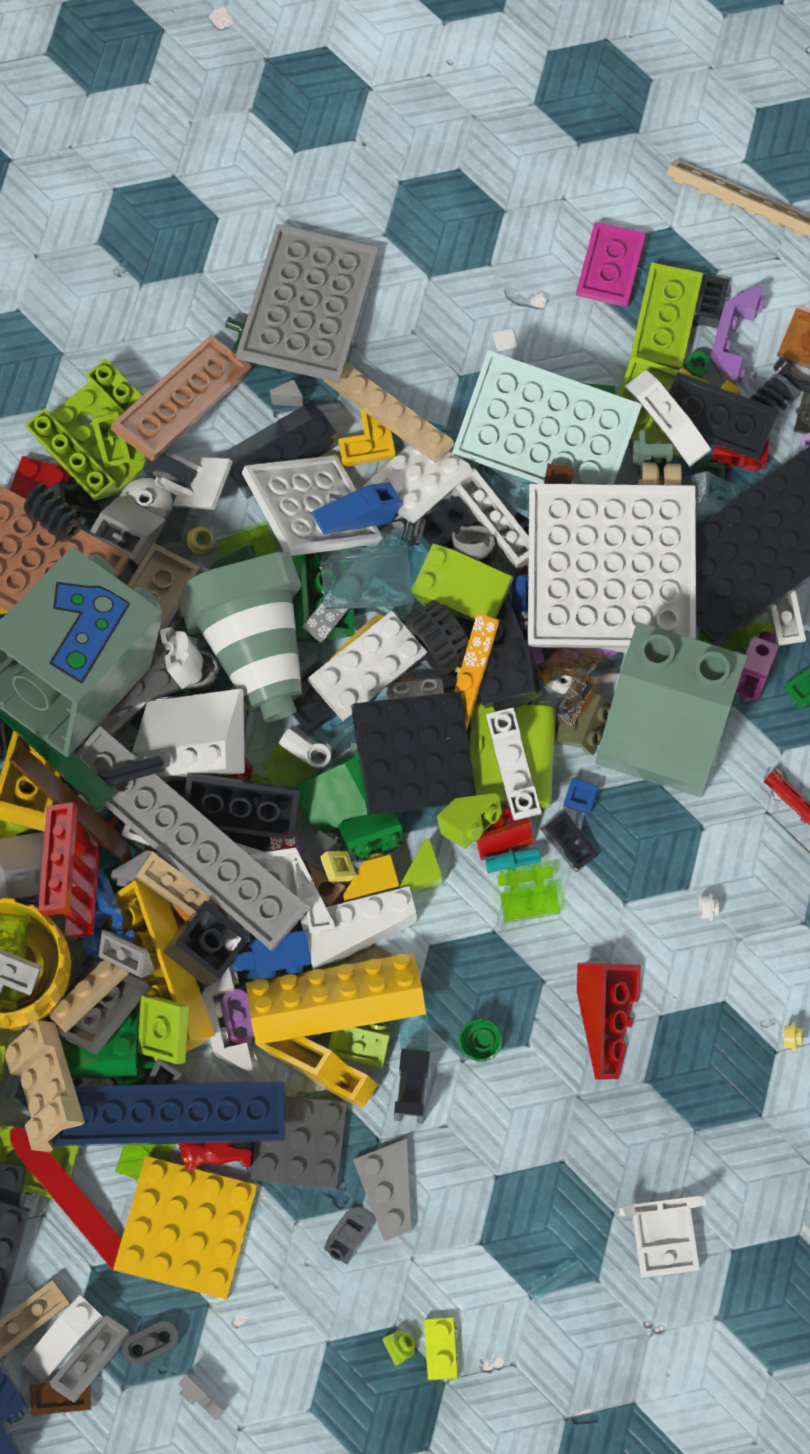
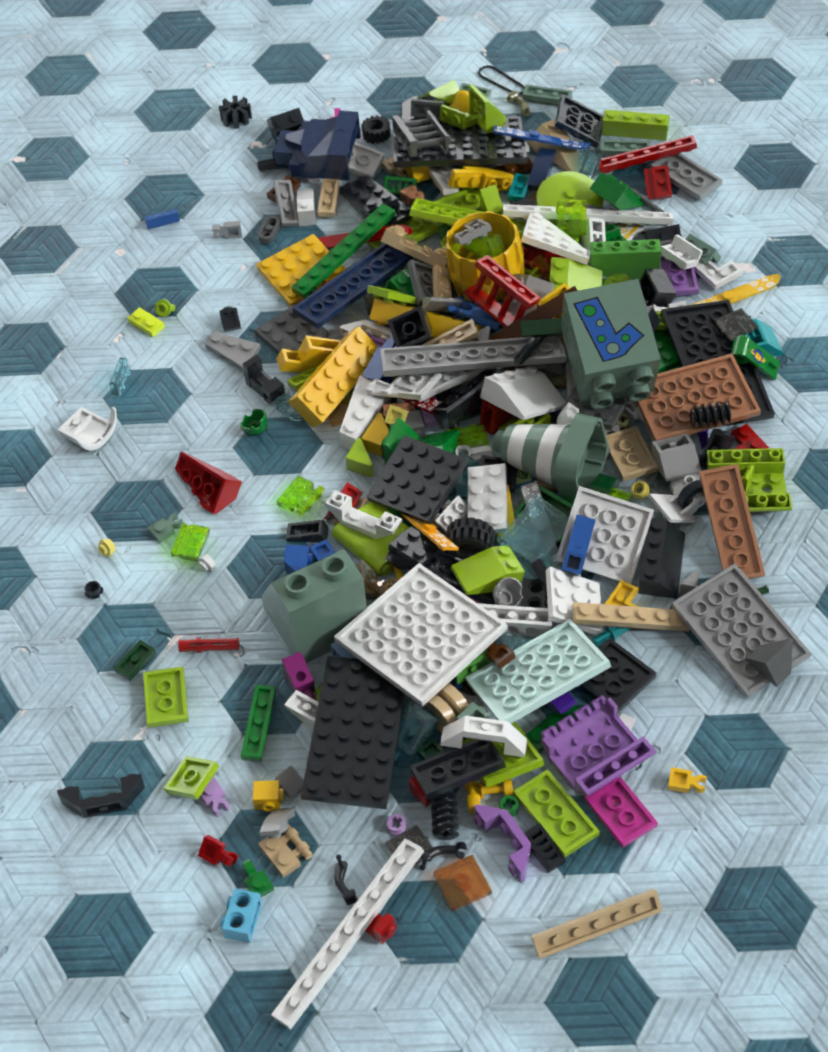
camera: 135 degrees right, 20 degrees down
lime slope [437,793,503,849] -> none
teal axle [484,847,541,874] -> none
none -> sand green plate [148,513,184,544]
none -> clear neon green plate [170,522,210,562]
none -> blue slope [284,545,313,575]
none -> green plate [291,203,396,299]
none -> medium lavender slope [540,695,657,797]
none -> black plate [578,638,657,714]
none -> yellow plate [668,767,707,793]
none -> dark grey slope [746,638,793,687]

